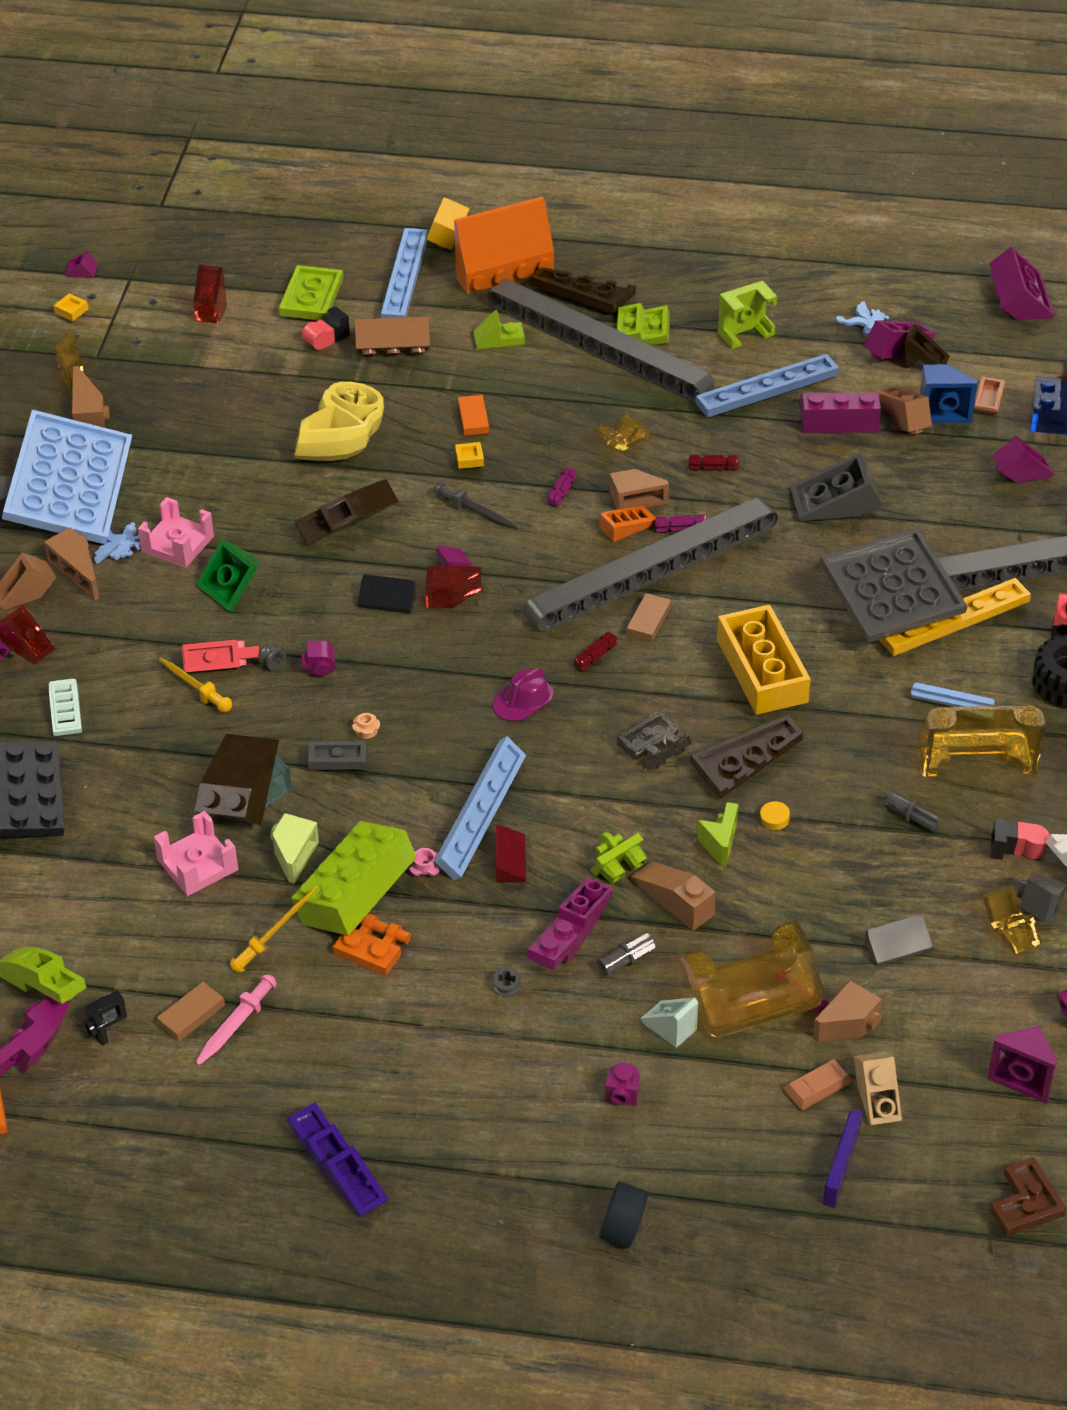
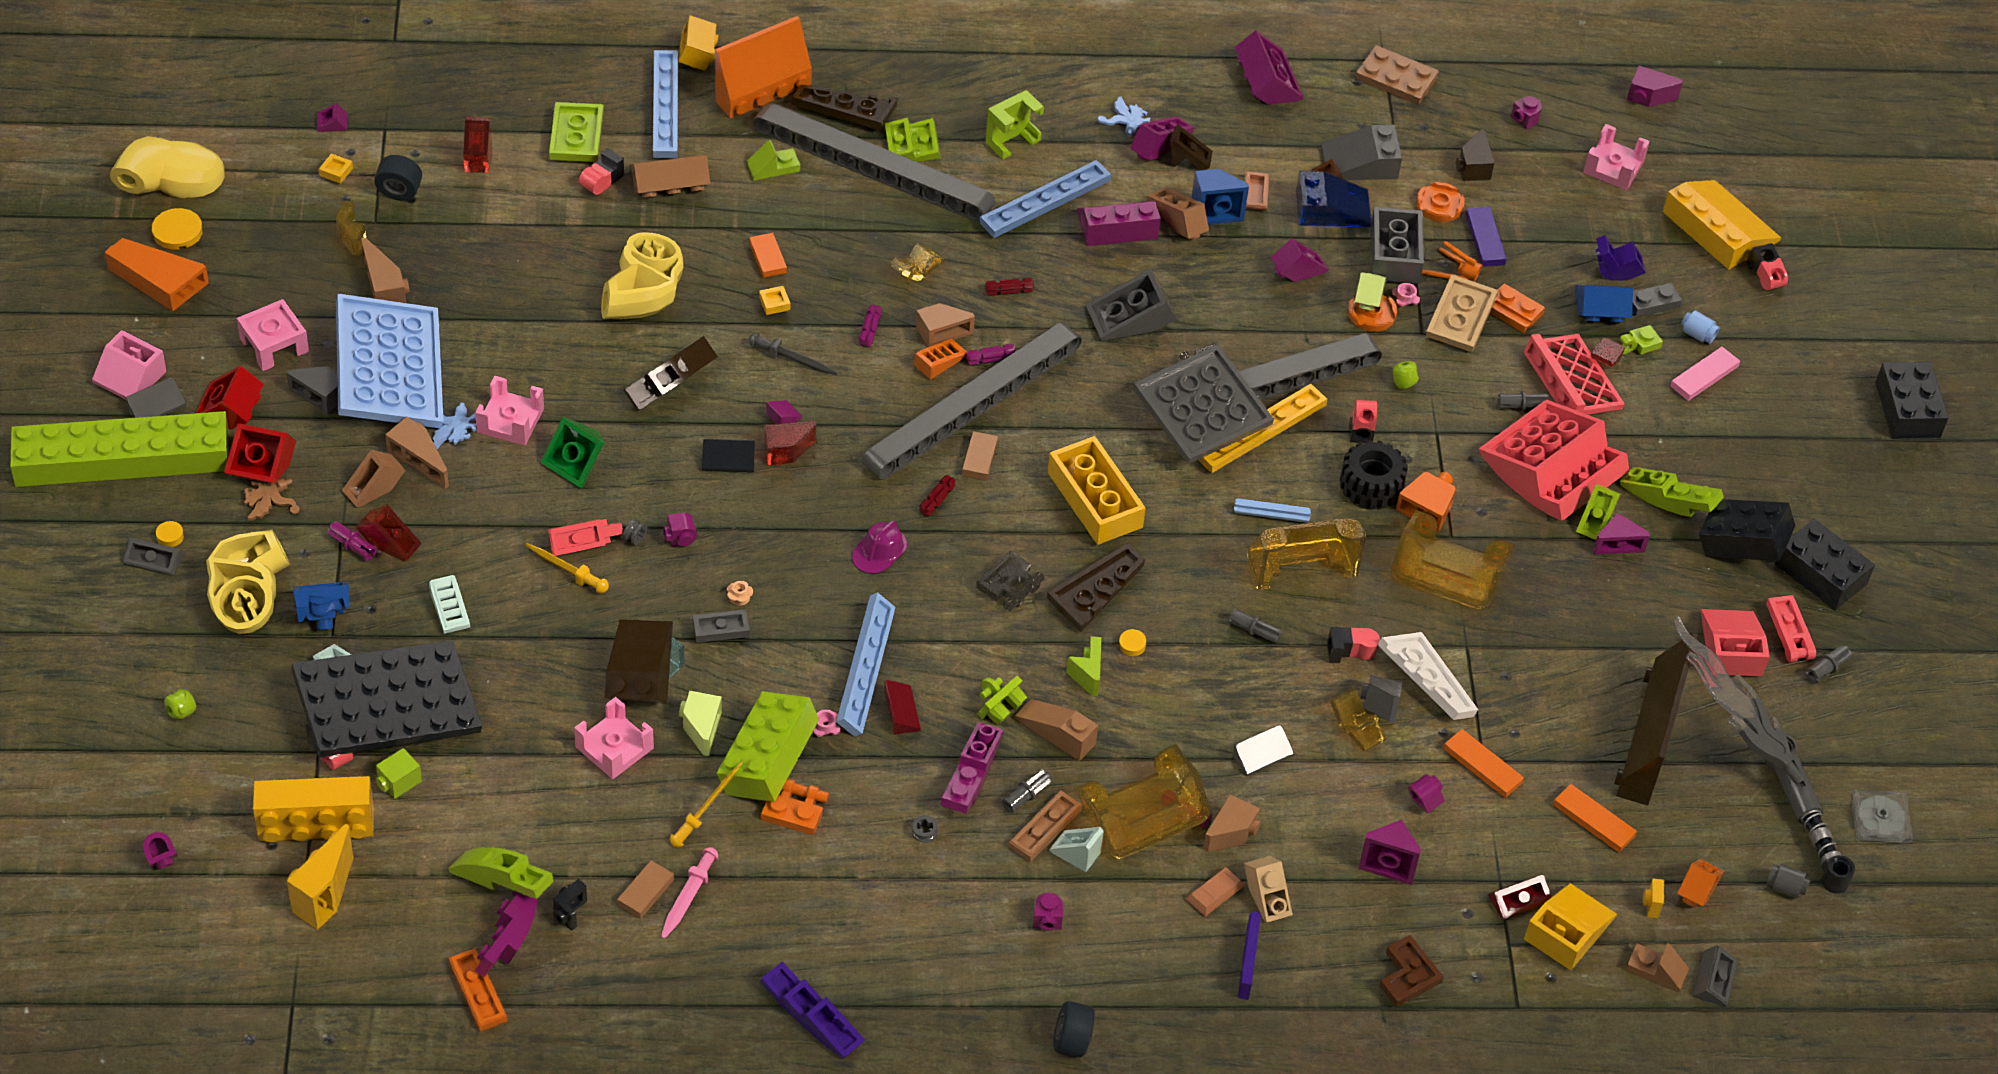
camera: 15 degrees left, 5 degrees up
none -> black wheel [374,155,422,201]
none -> medium nougat tile [1008,790,1082,862]

